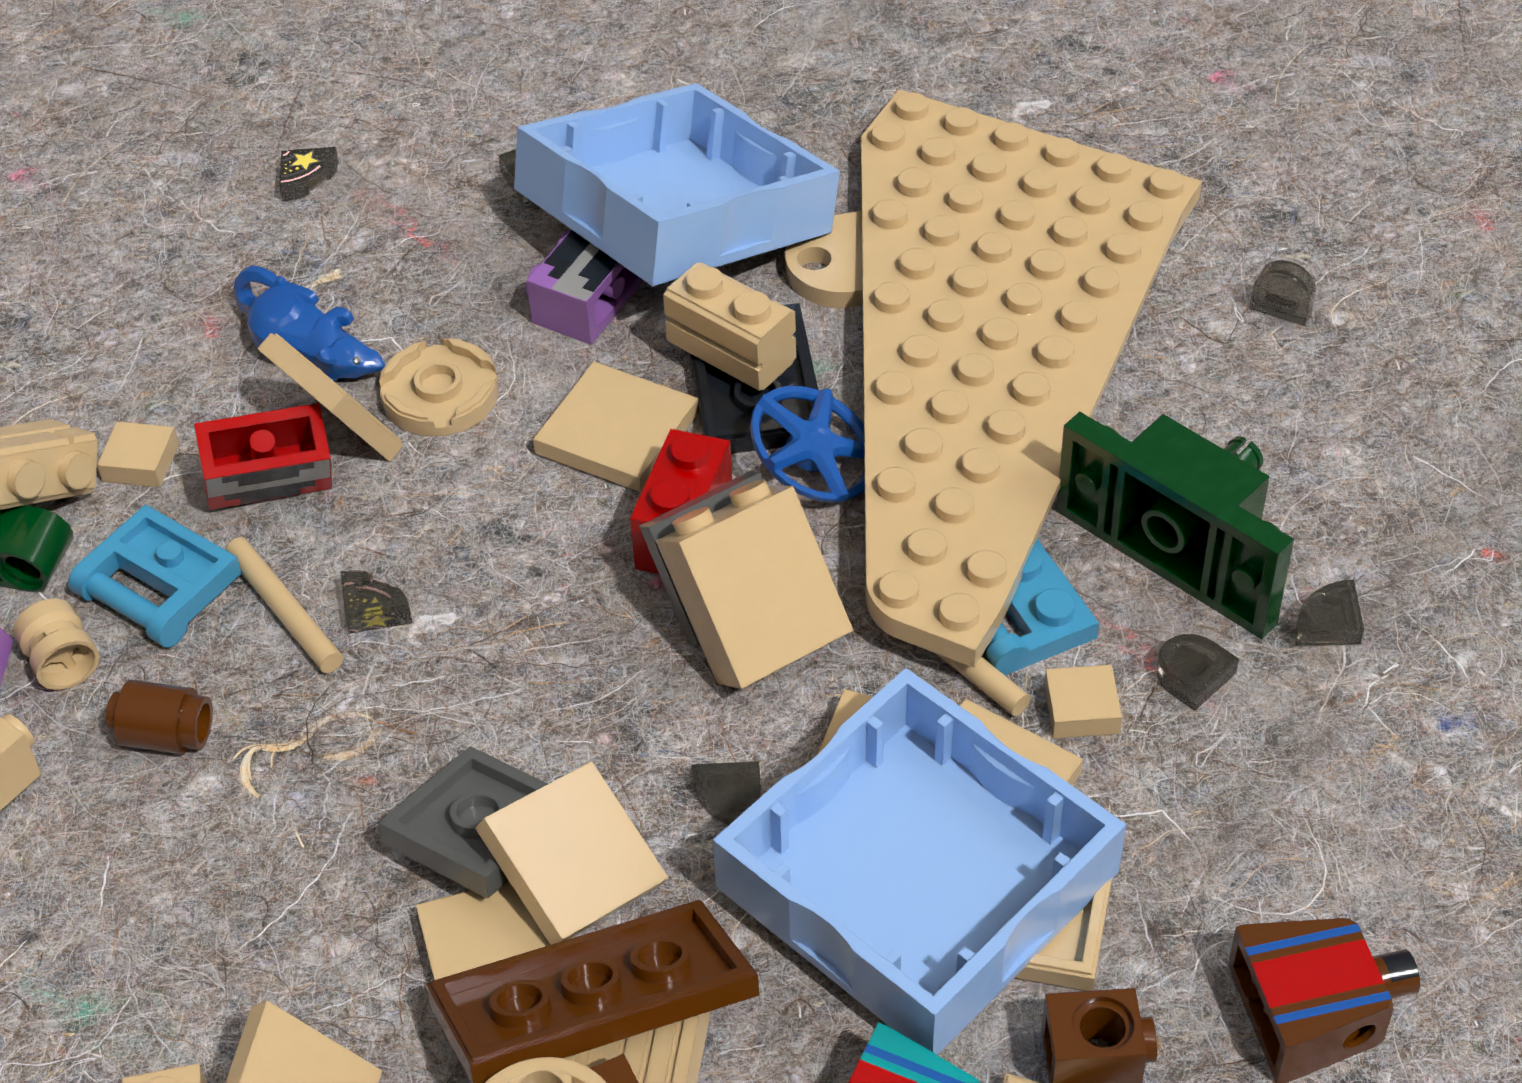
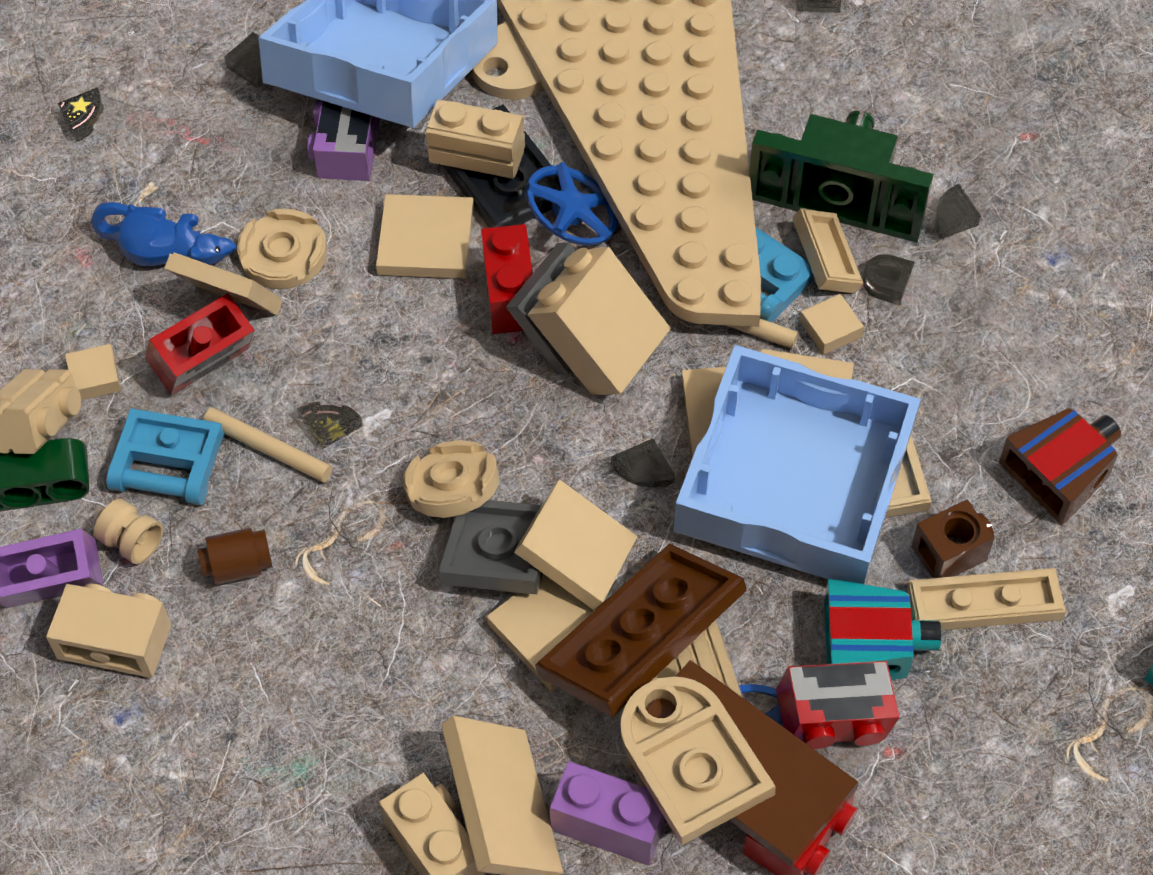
camera: 25 degrees left, 10 degrees up
none -> tan tile [403,440,500,518]
none -> tan tile [792,208,863,293]

